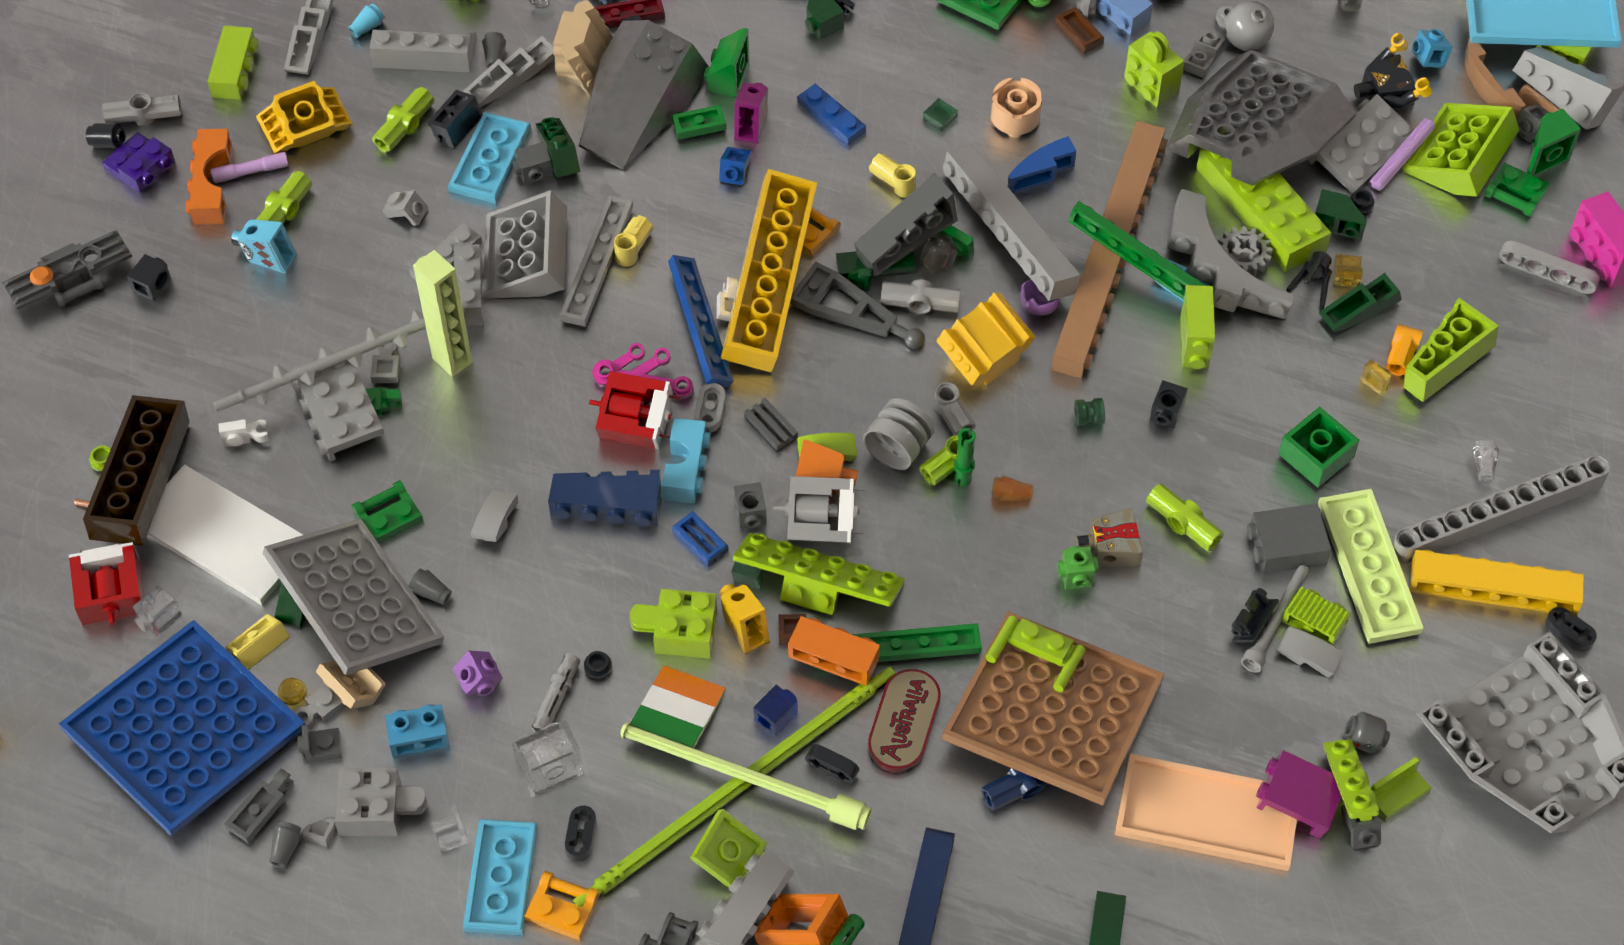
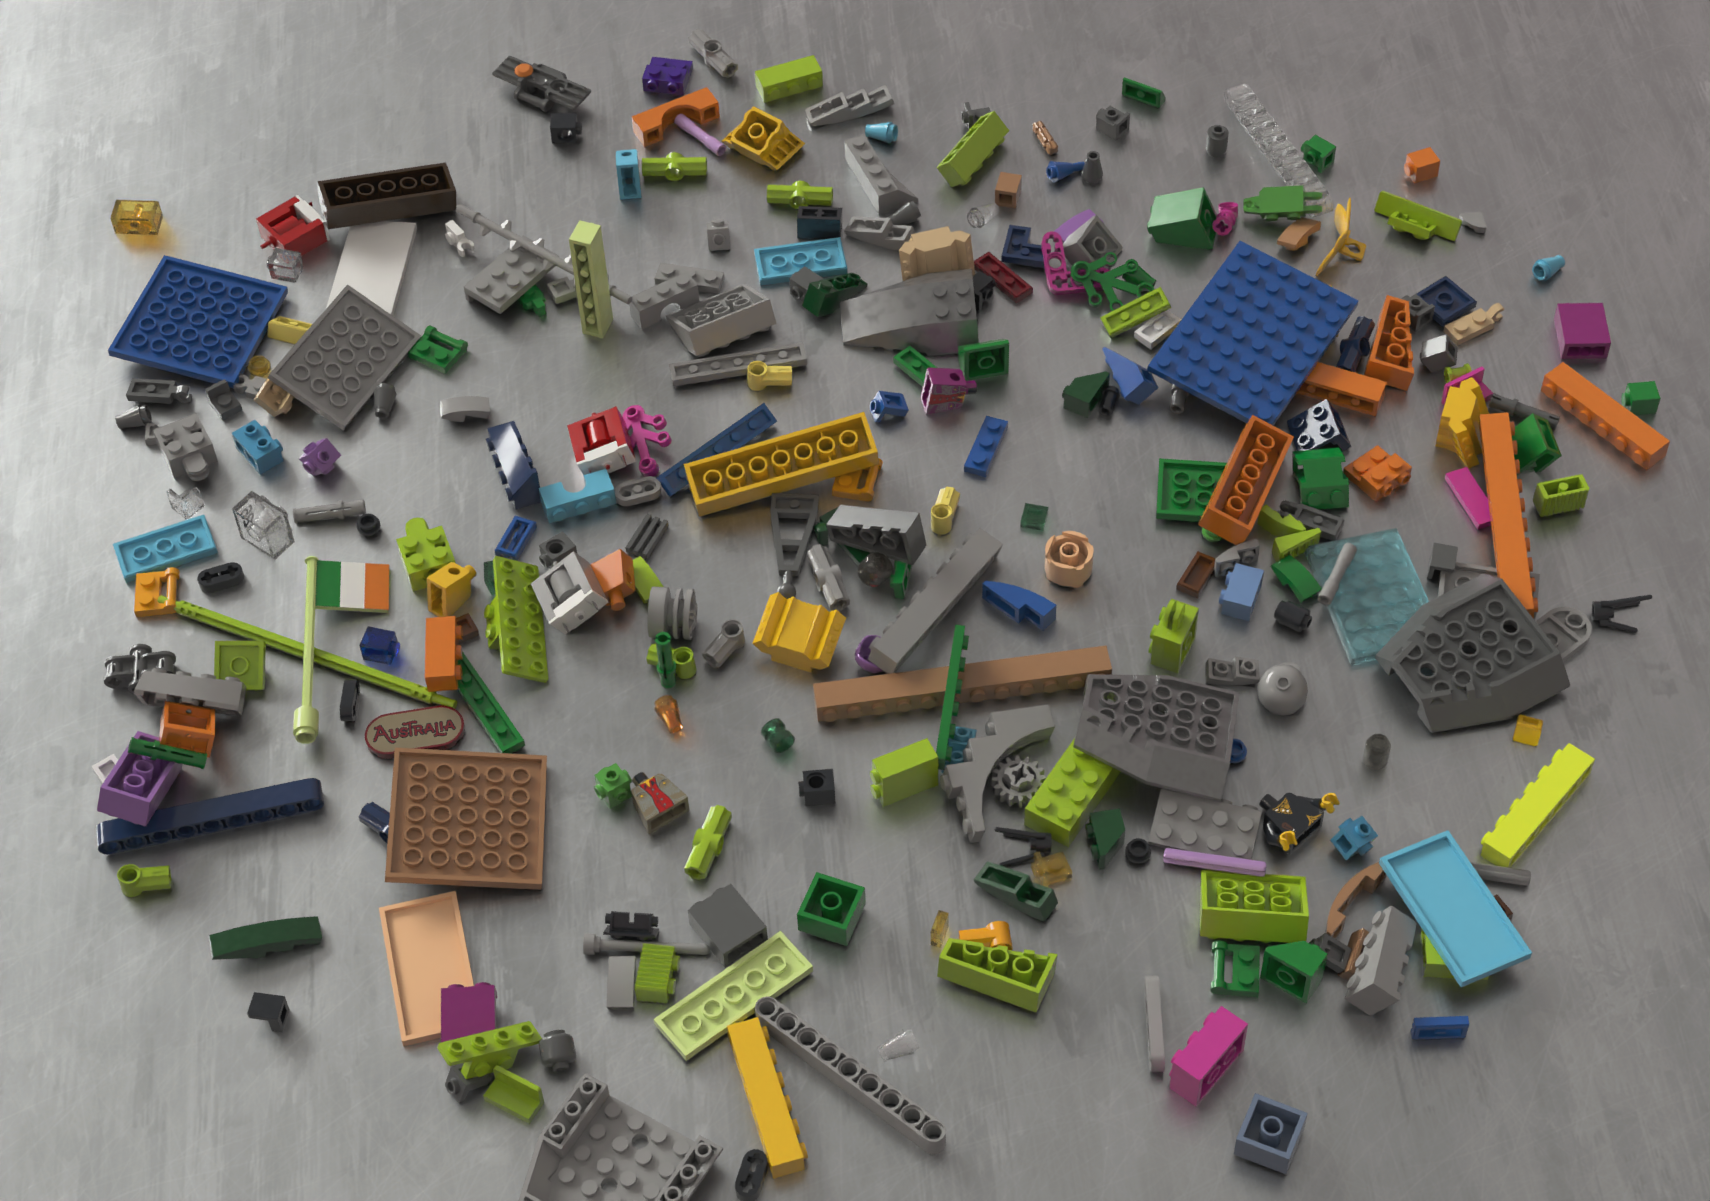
camera: 65 degrees right, 5 degrees down
black brick [85,123,126,148] -> none
lime plate [985,616,1086,692] -> none

